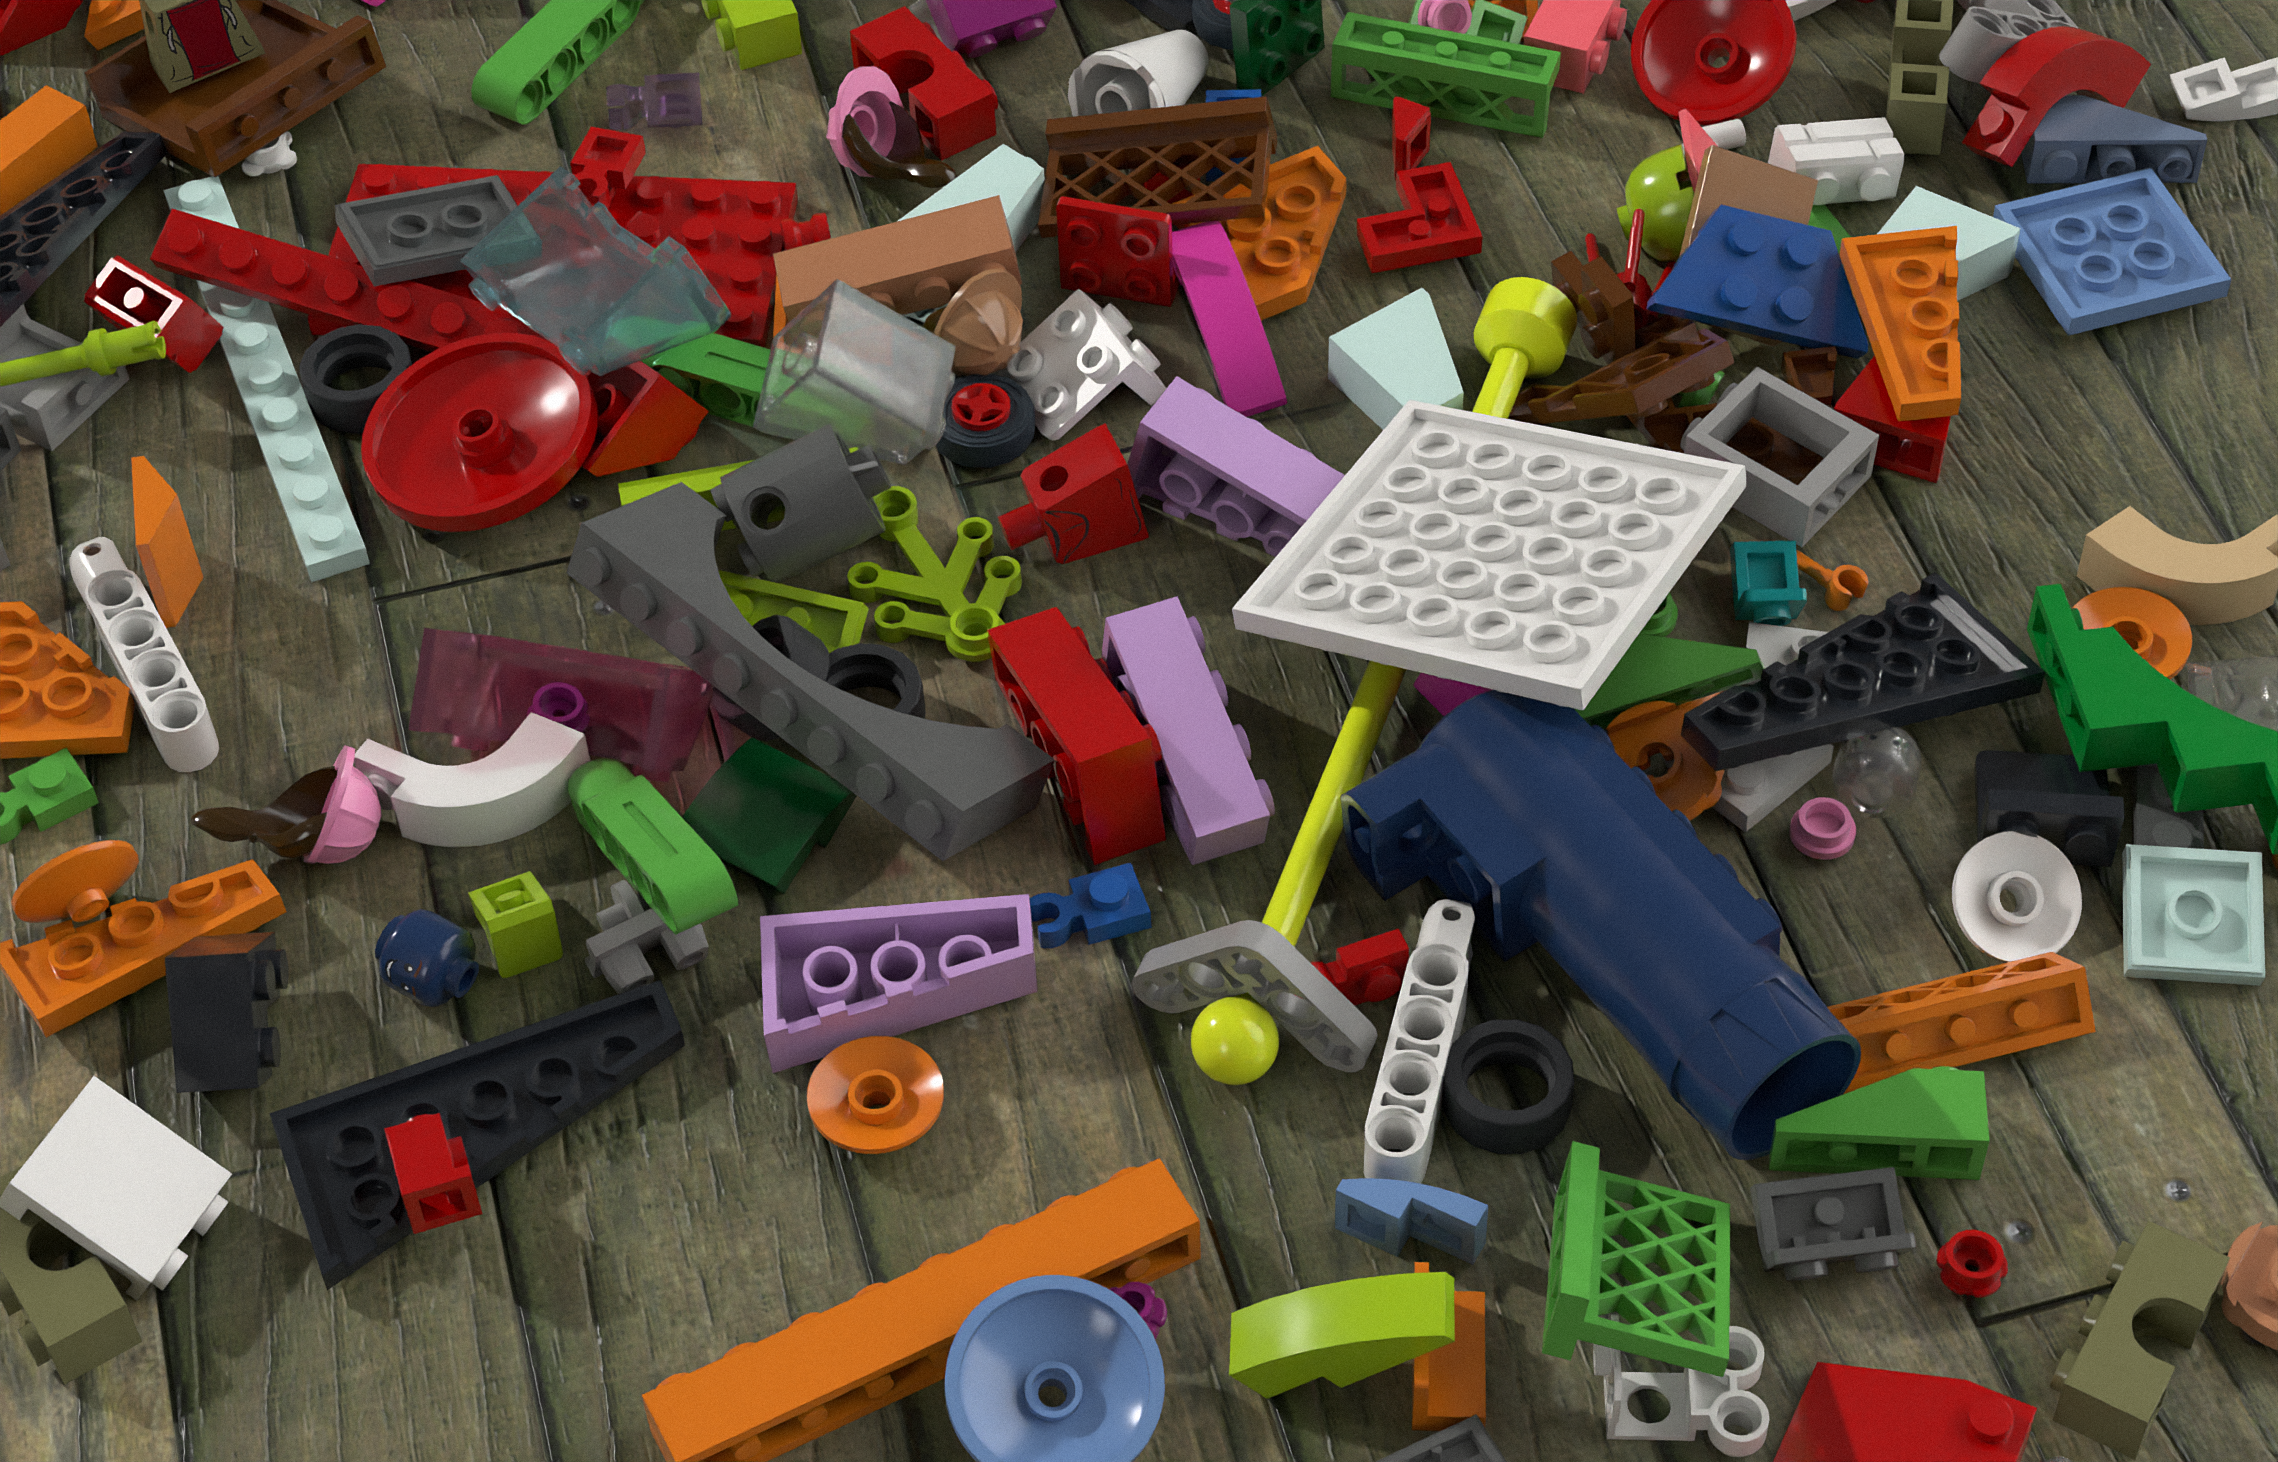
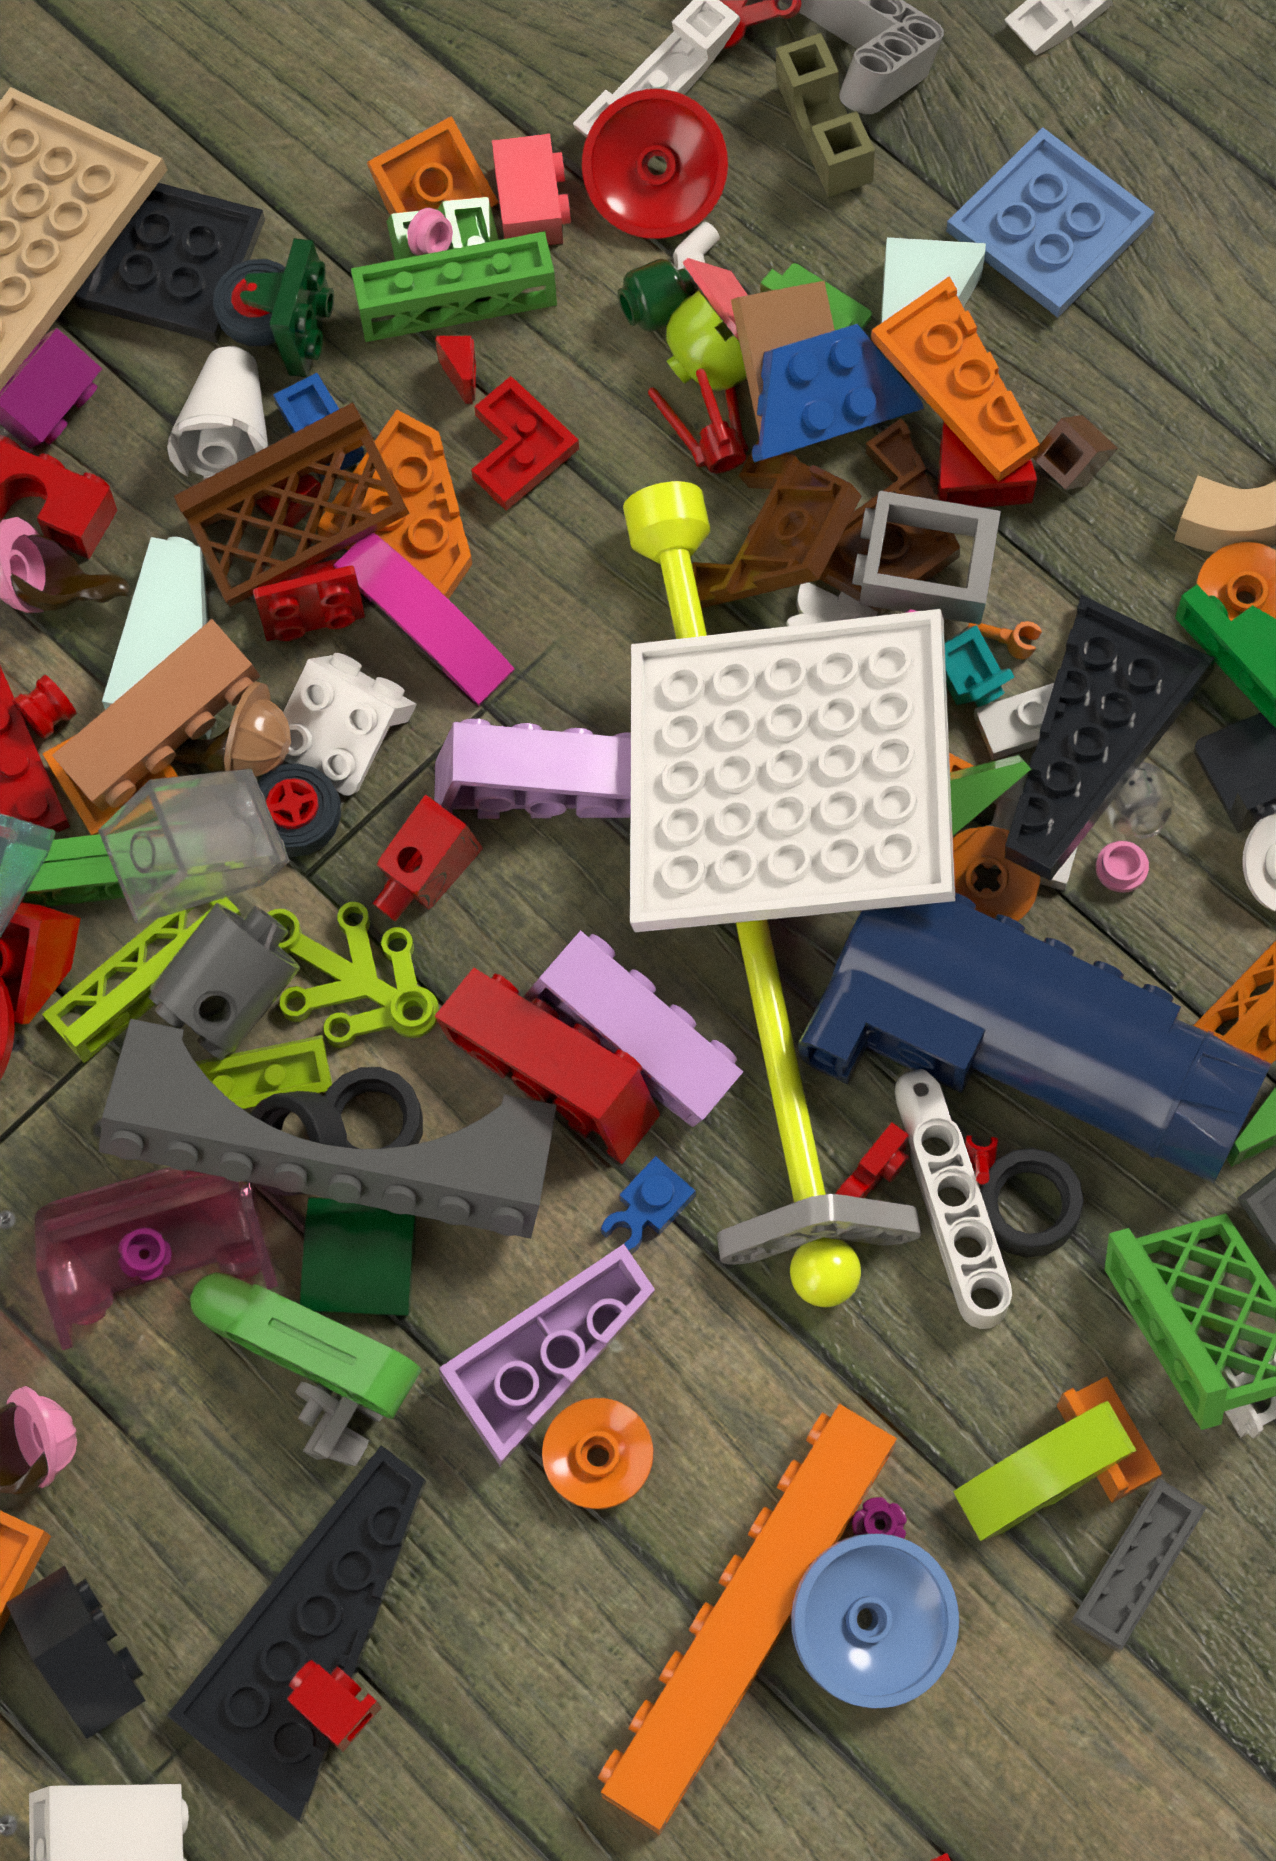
camera: 30 degrees left, 20 degrees up
white arch [354,712,590,847] -> none
dark blue head [375,909,479,1008] -> none
lime slope [468,871,563,978] -> none
light aqua slope [1328,288,1464,430] -> none
medium blue slope [1335,1178,1488,1265] -> none
reddish brown plate [1551,251,1636,364] -> none
white brick [1768,117,1904,205] -> none
red arch [1962,26,2151,167] -> none
sand blue slope [2021,95,2207,183] -> none
none -> dark green head [618,258,695,332]
none -> red hand [965,1135,998,1184]
none -> reddish brown brick [1033,415,1118,490]

